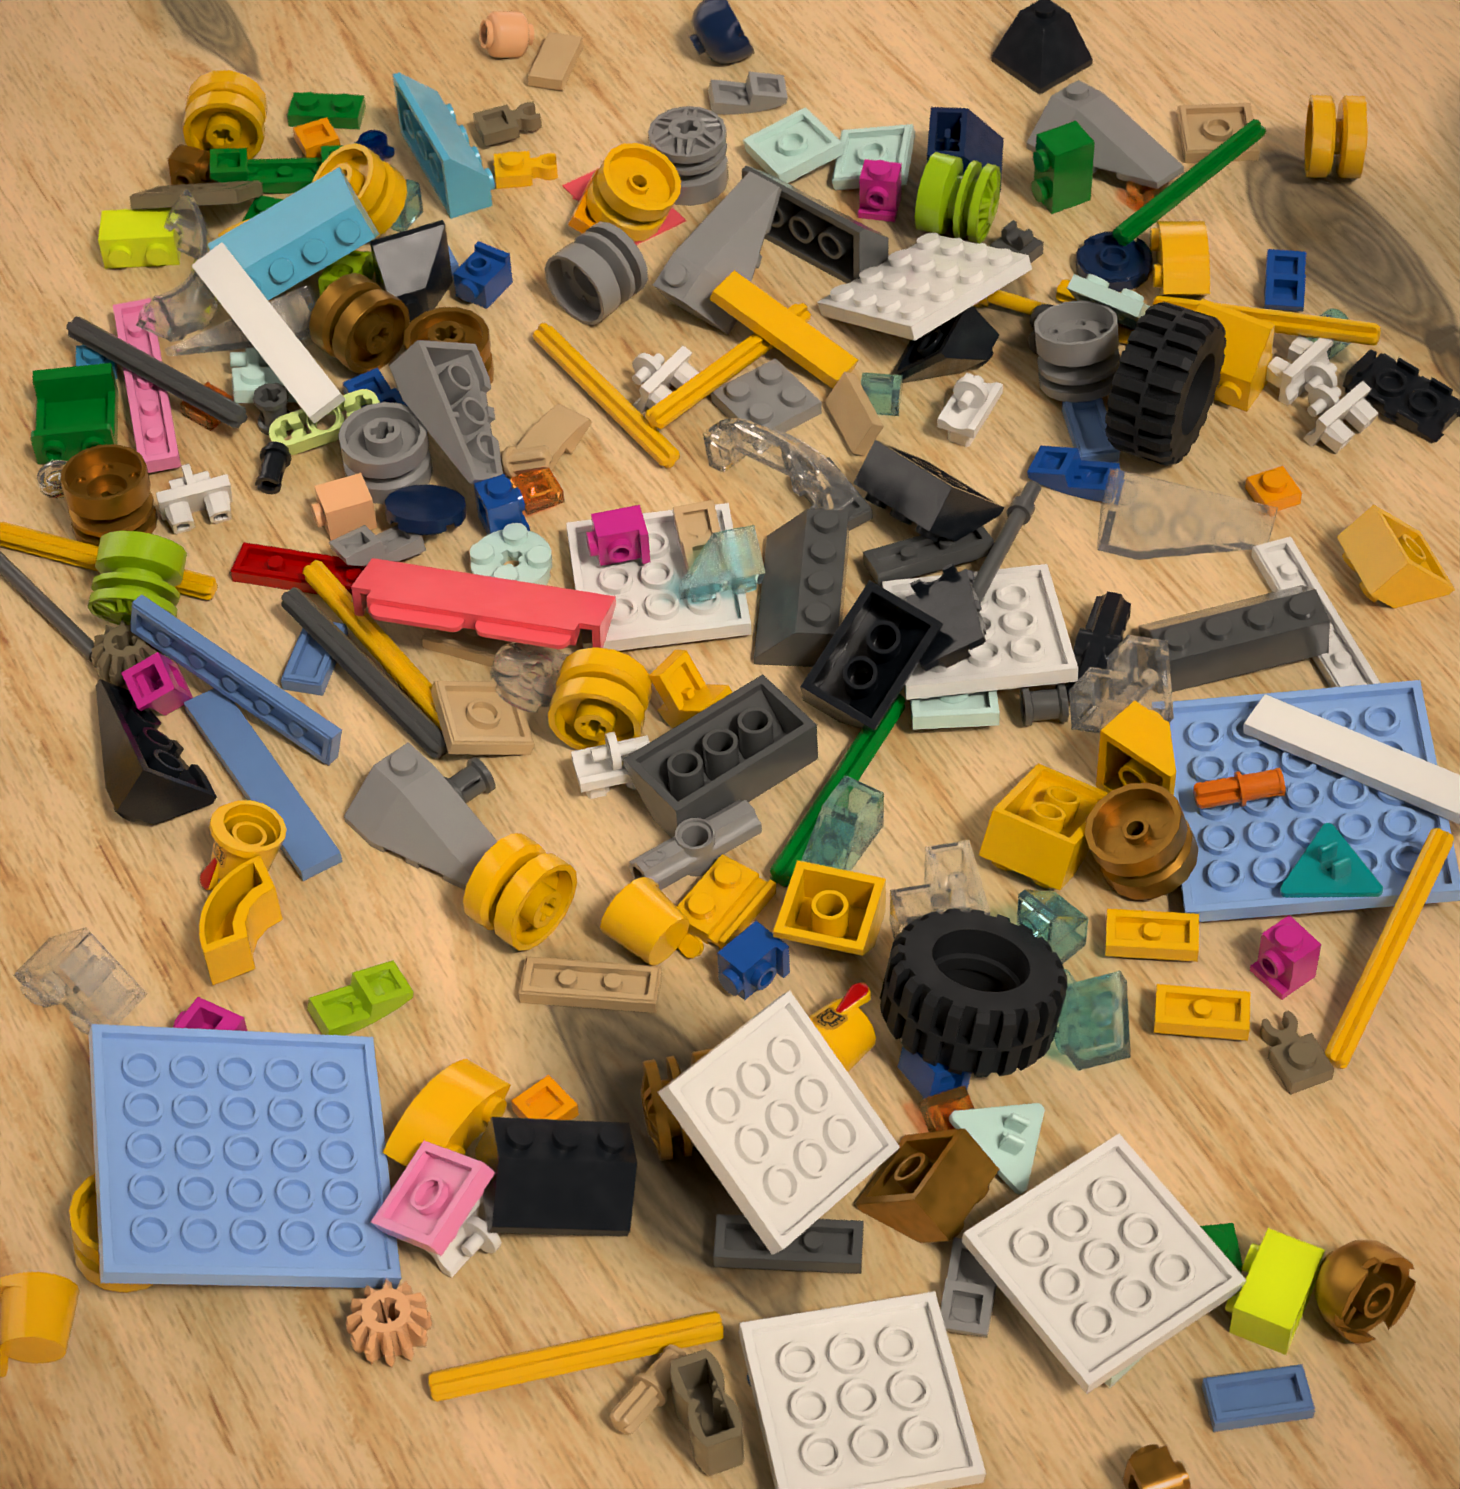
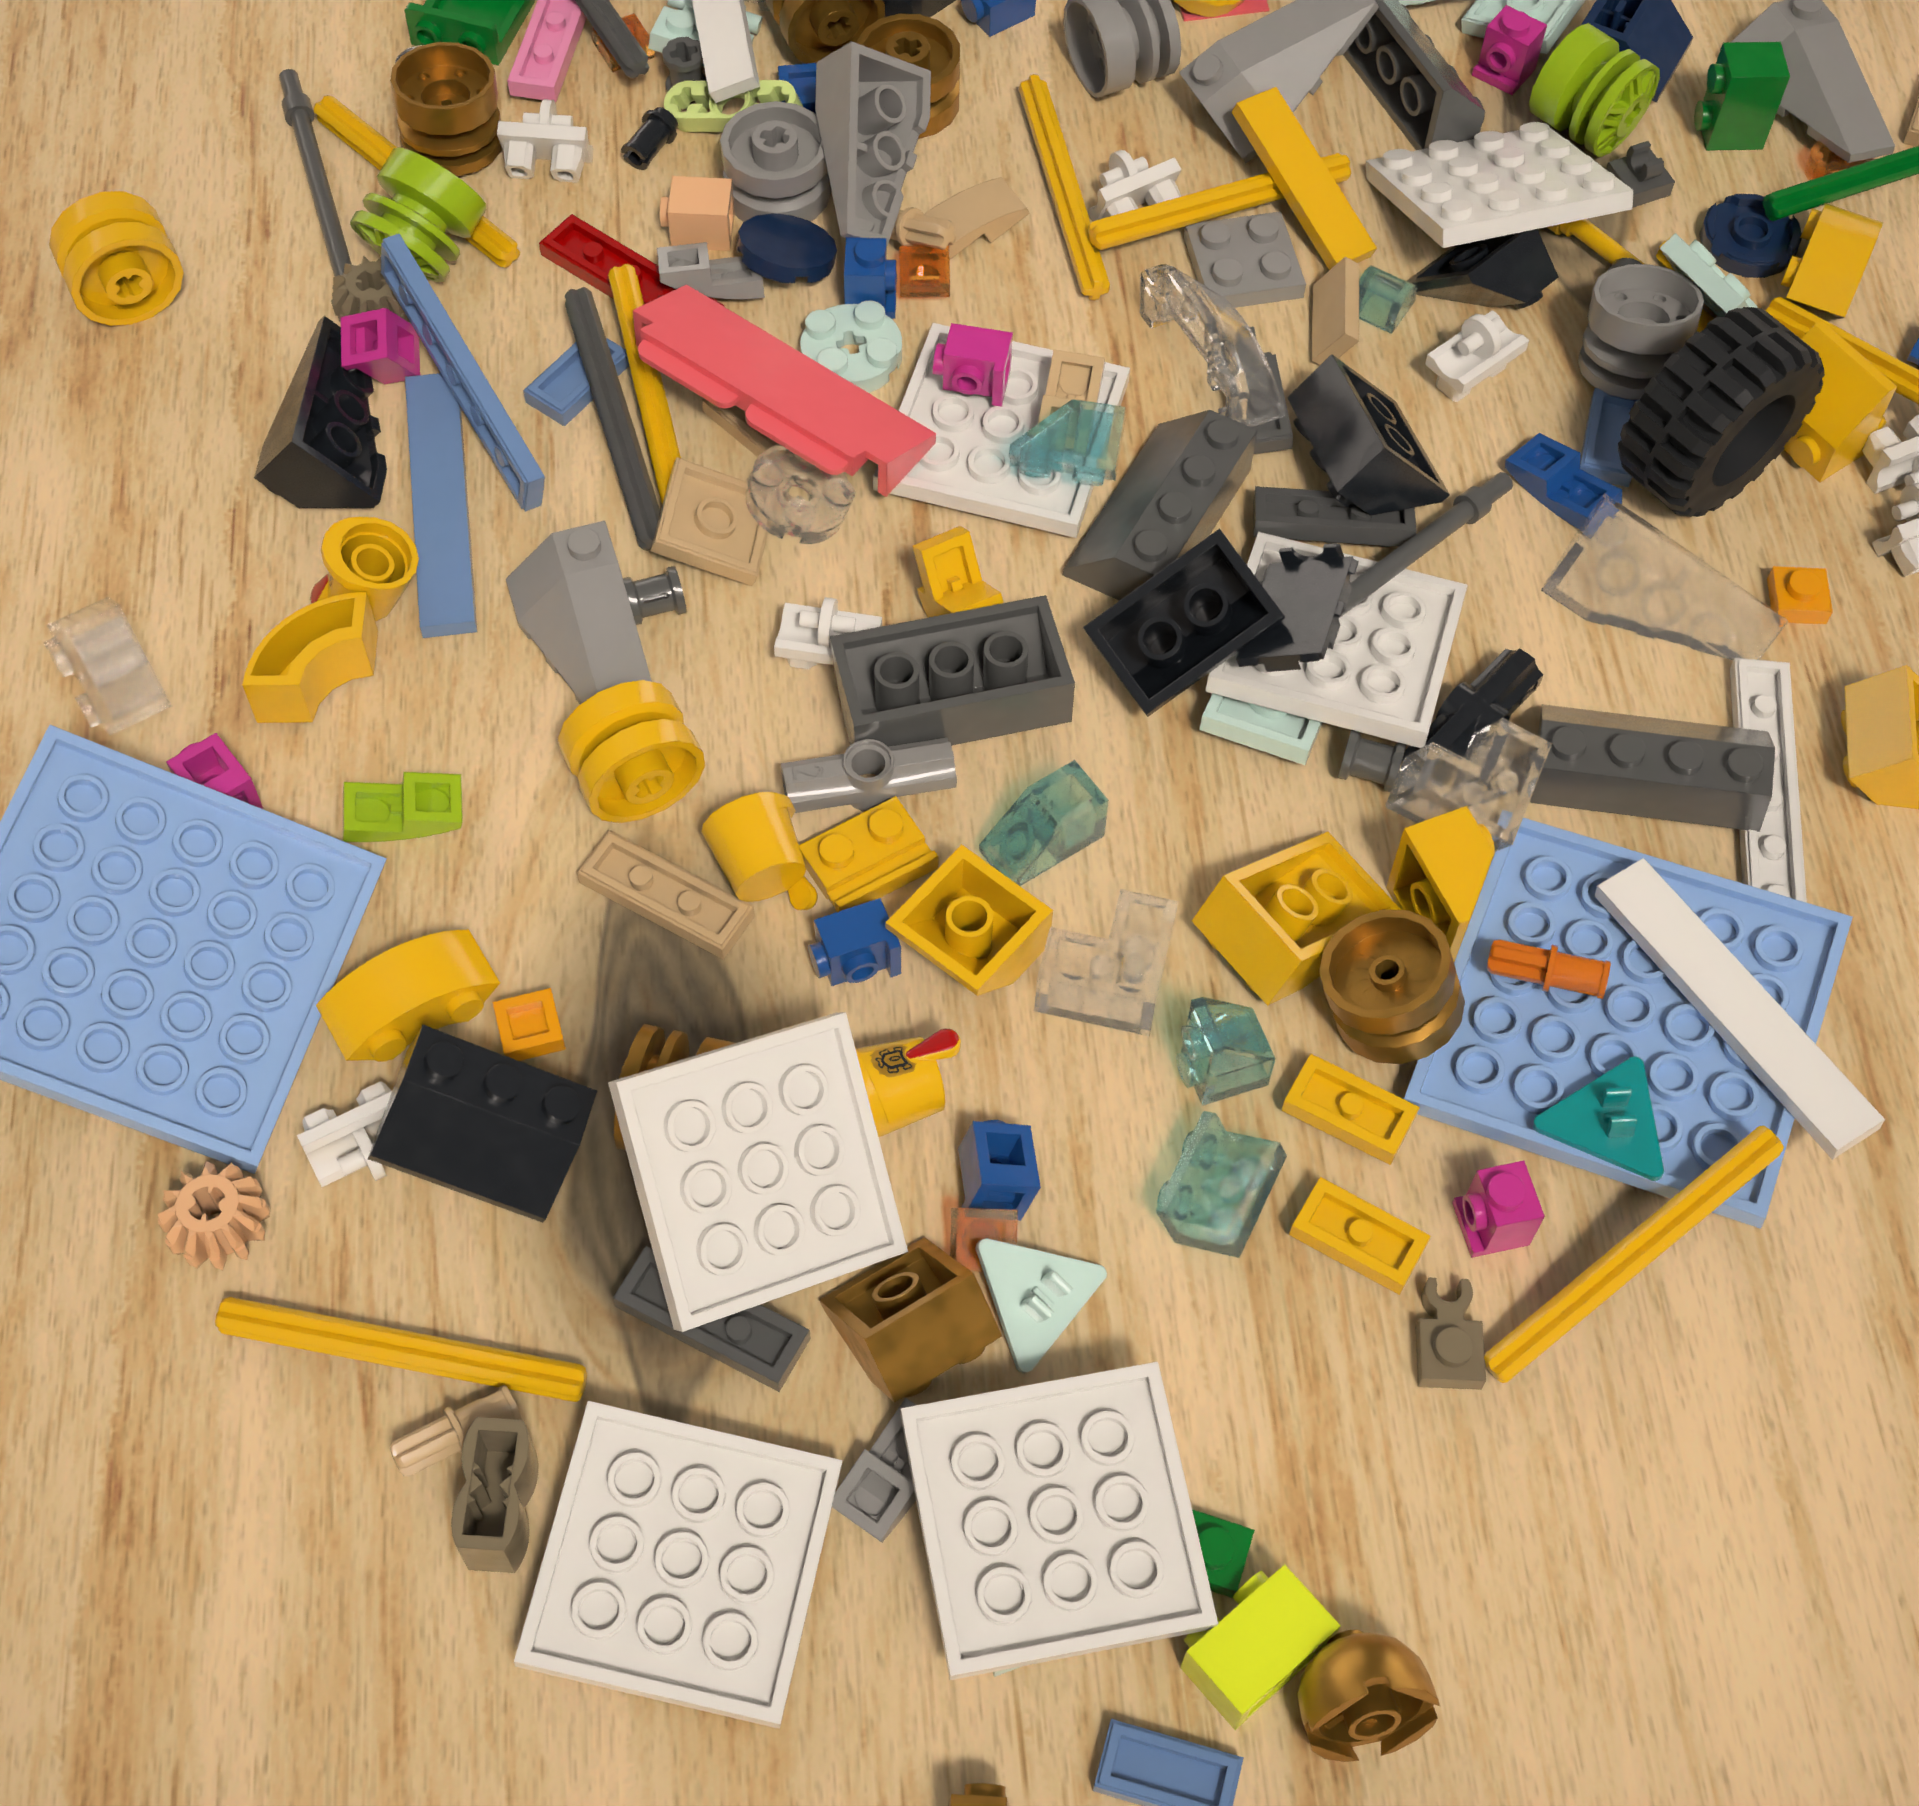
camera: 20 degrees right, 10 degrees up
bright pink plate [371,1141,495,1256] -> none
yellow wheel [547,647,652,750] -> none
green axle [770,694,905,887] -> none
black tyre [880,908,1068,1077] -> none

